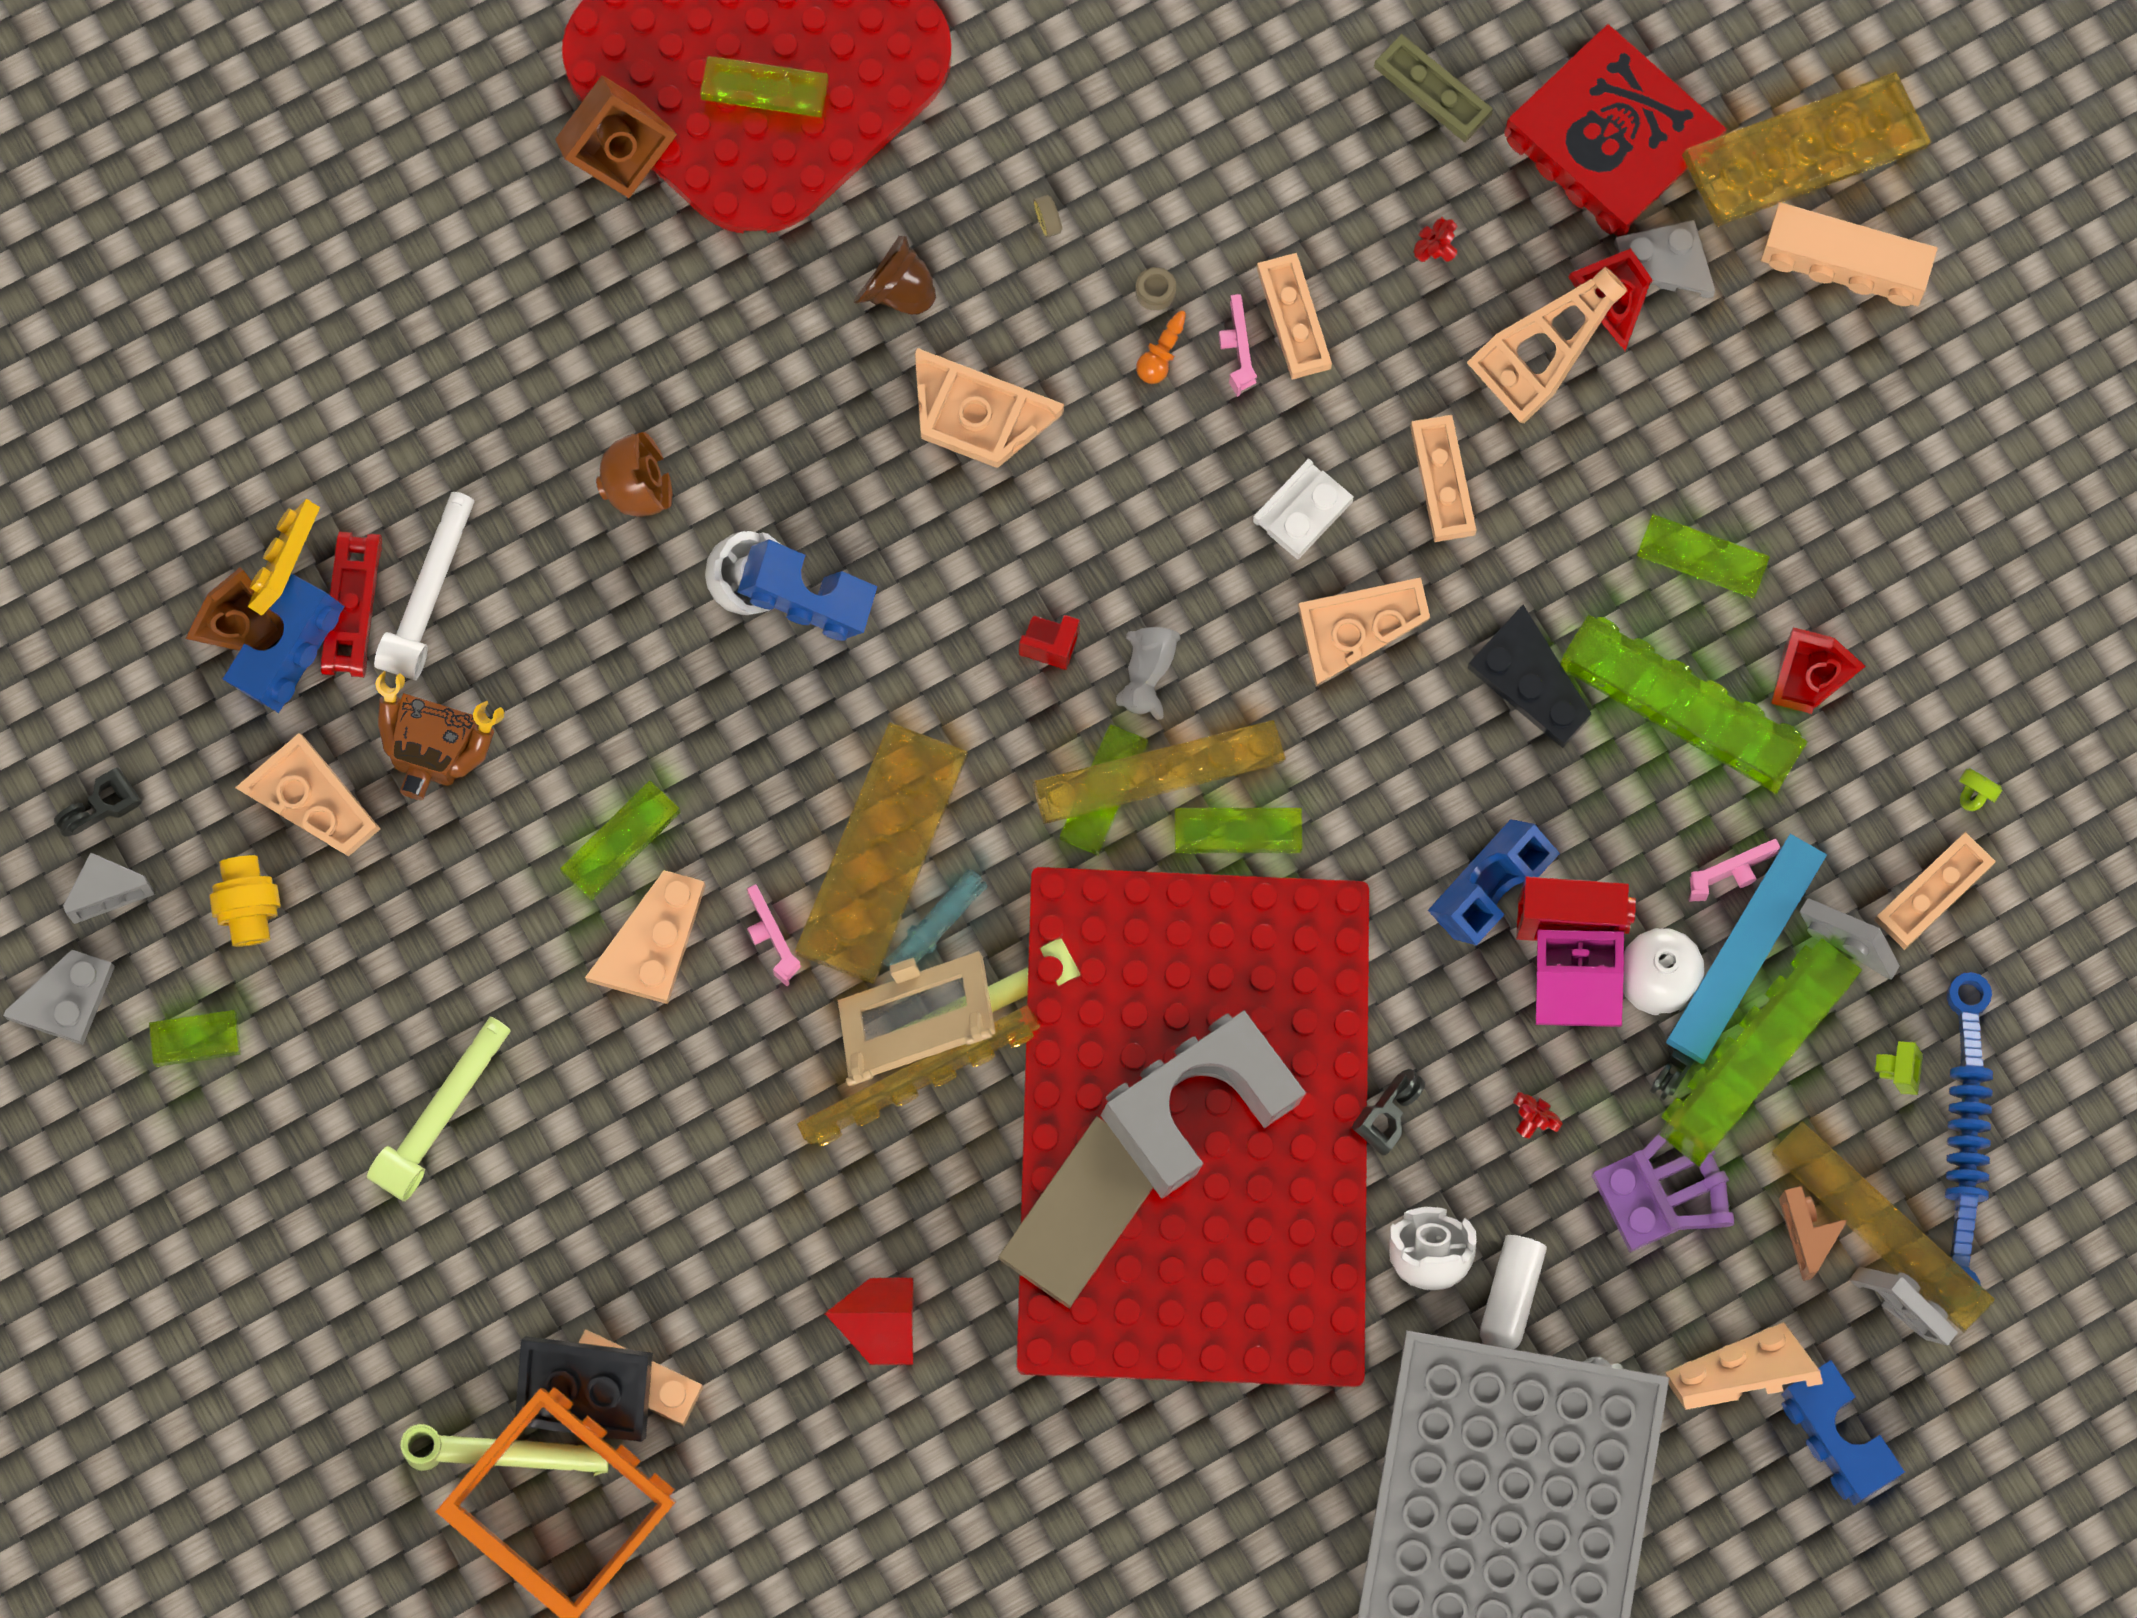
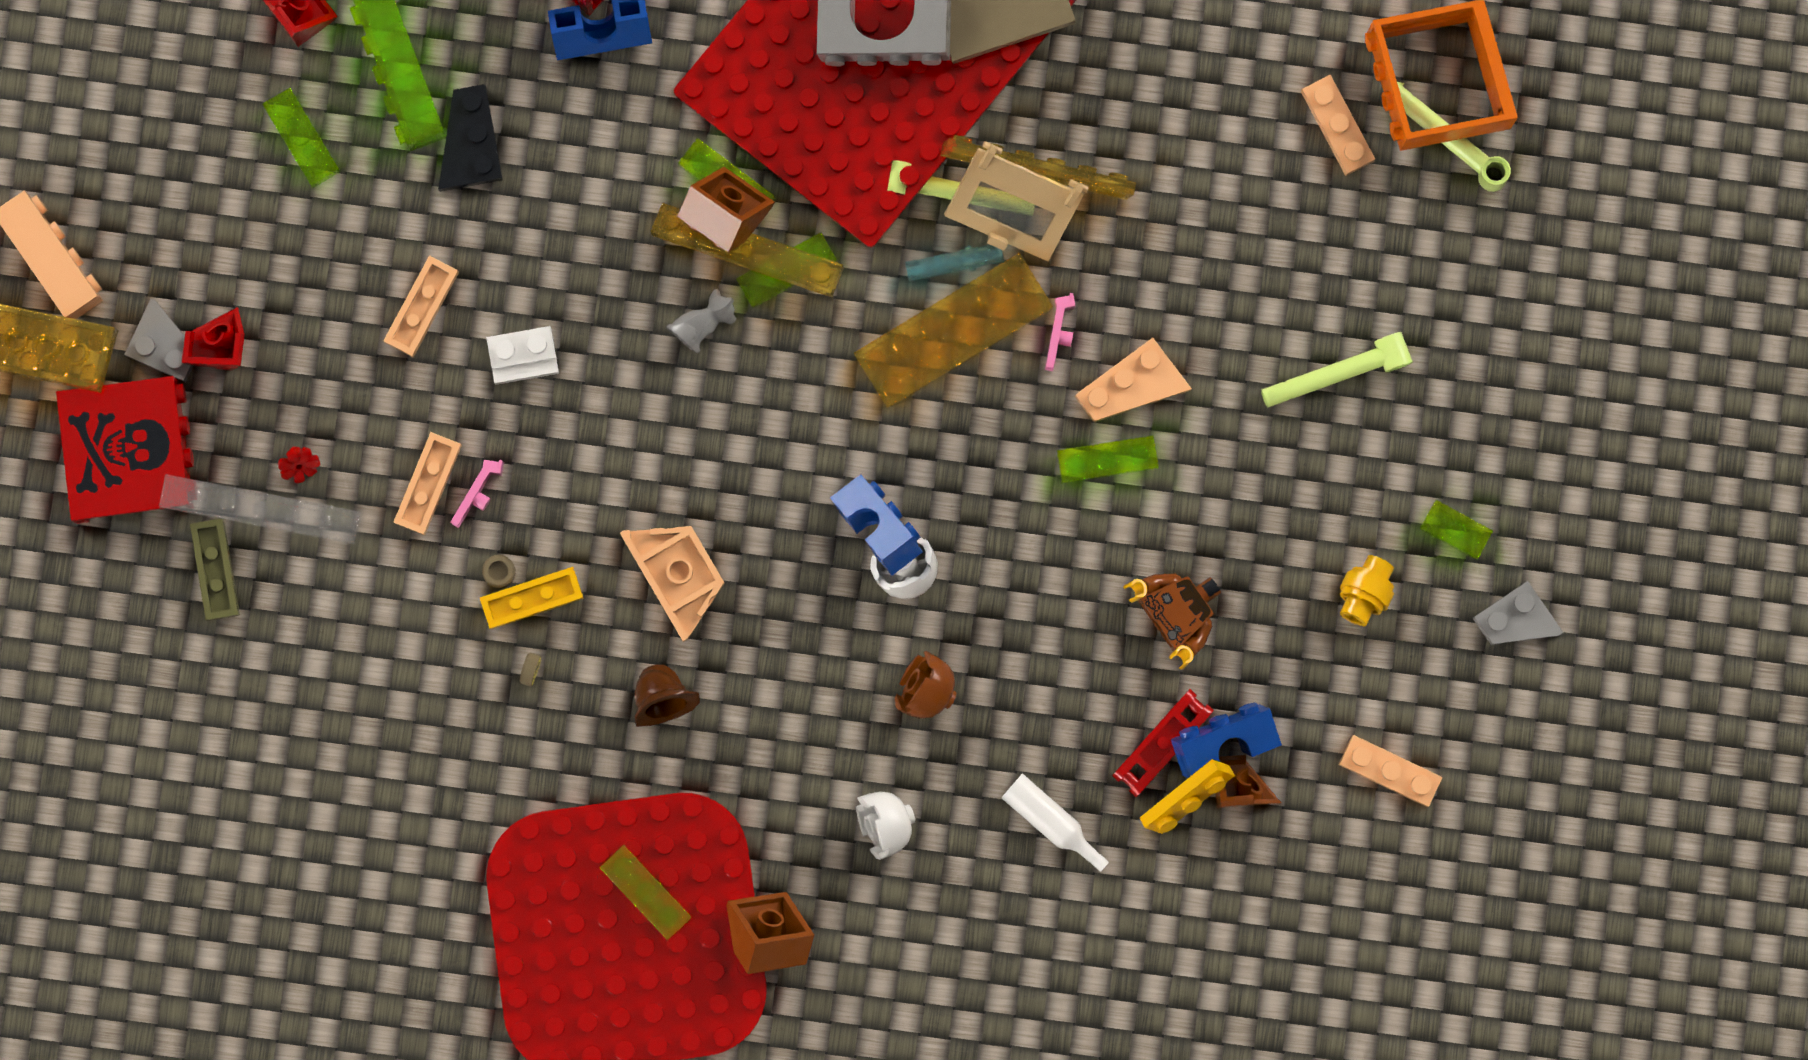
camera: 150 degrees left, 10 degrees up
pearl dark grey piece [54,767,142,837] -> none
light grey slope [63,853,155,924] -> none
light nougat wing [235,733,380,856] -> none
white piece [374,492,475,680] -> none
black plate [515,1336,653,1442] -> none
red slope [824,1278,914,1365] -> none
red panel [1019,615,1080,670] -> none
orange bar [1136,311,1186,384] -> none
light nougat wing [1298,577,1430,686] -> none
light nougat plate [1467,267,1627,423] -> none
none -> clear tile [159,474,361,544]
none -> yellow plate [480,567,584,630]
none -> dark orange slope [677,167,775,252]
none -> white cylinder [856,791,915,860]
none -> white piece [1001,774,1109,872]
none -> light nougat plate [1338,735,1442,807]

